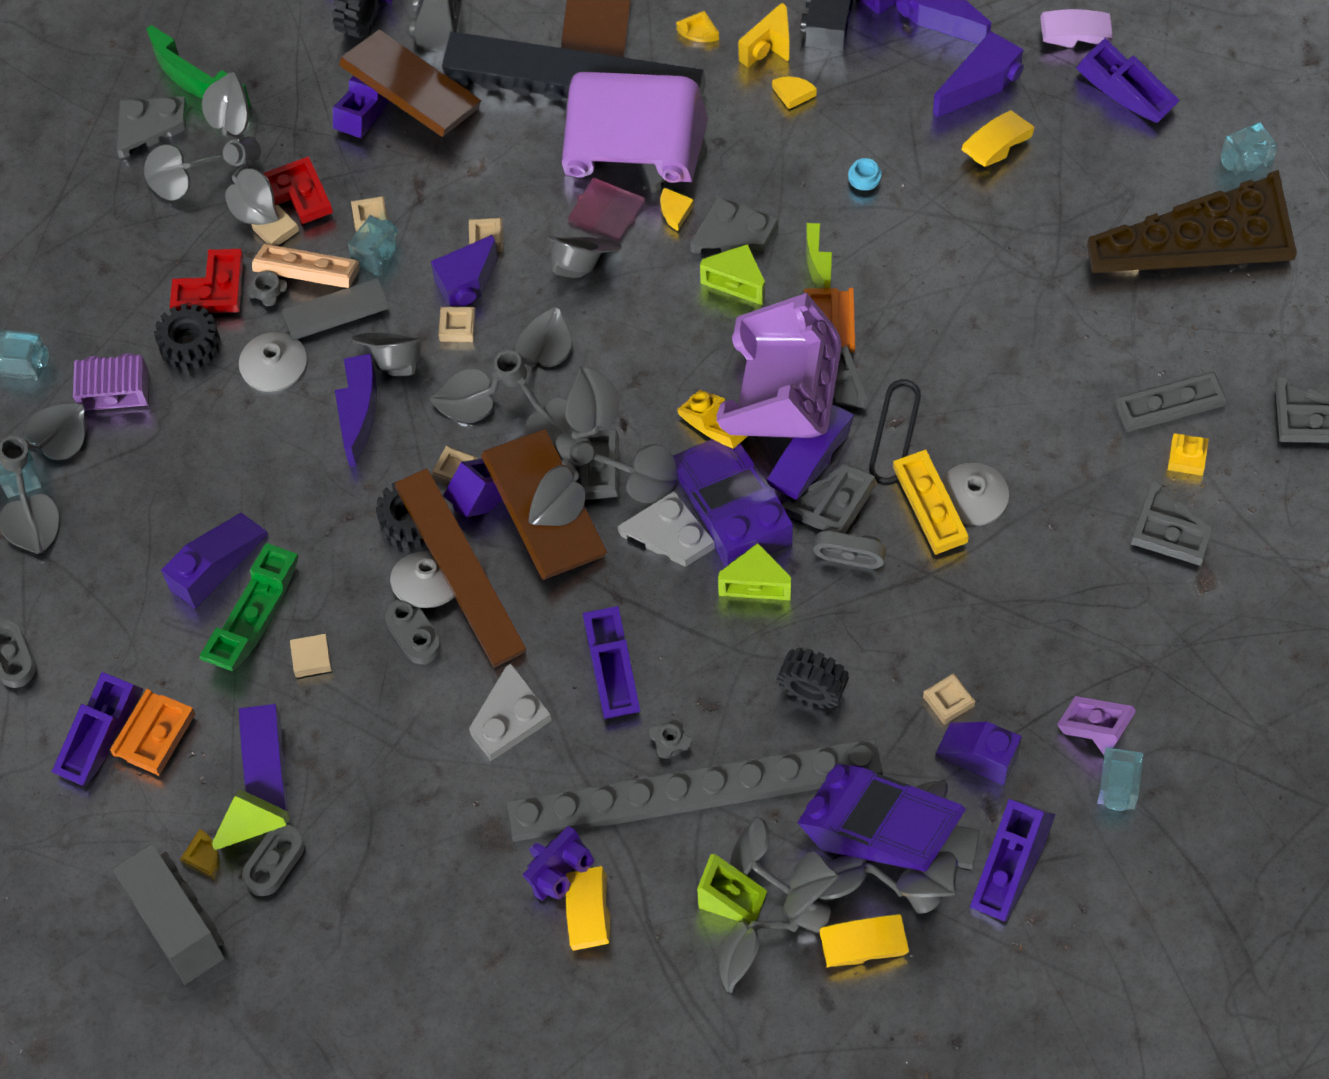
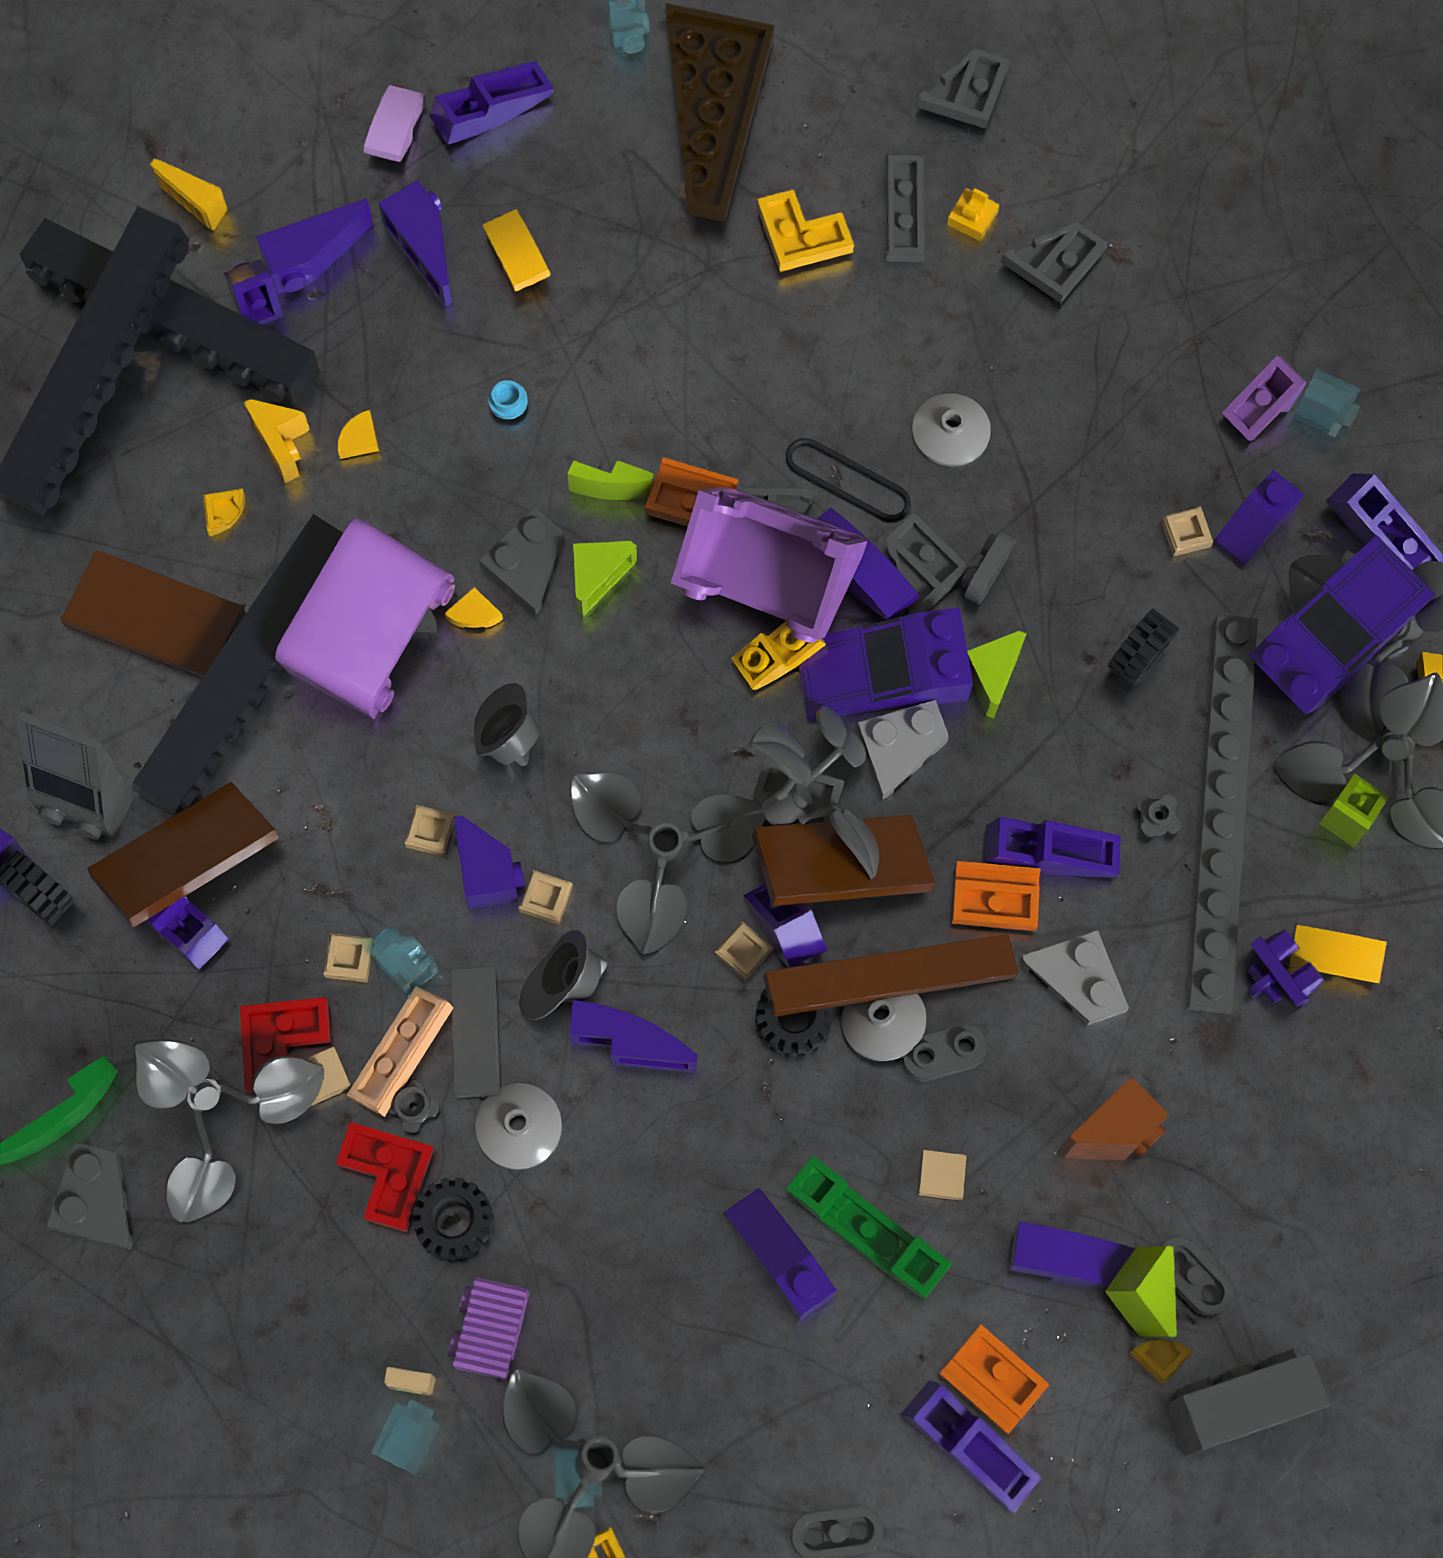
camera: 80 degrees left, 10 degrees up
clear pink piece [568,178,645,242] -> none
yellow plate [893,449,969,555] -> none
none -> tan tile [384,1367,436,1396]
none -> yellow plate [757,189,854,272]
none -> orange plate [952,861,1041,931]
none -> dark orange slope [1058,1077,1169,1160]

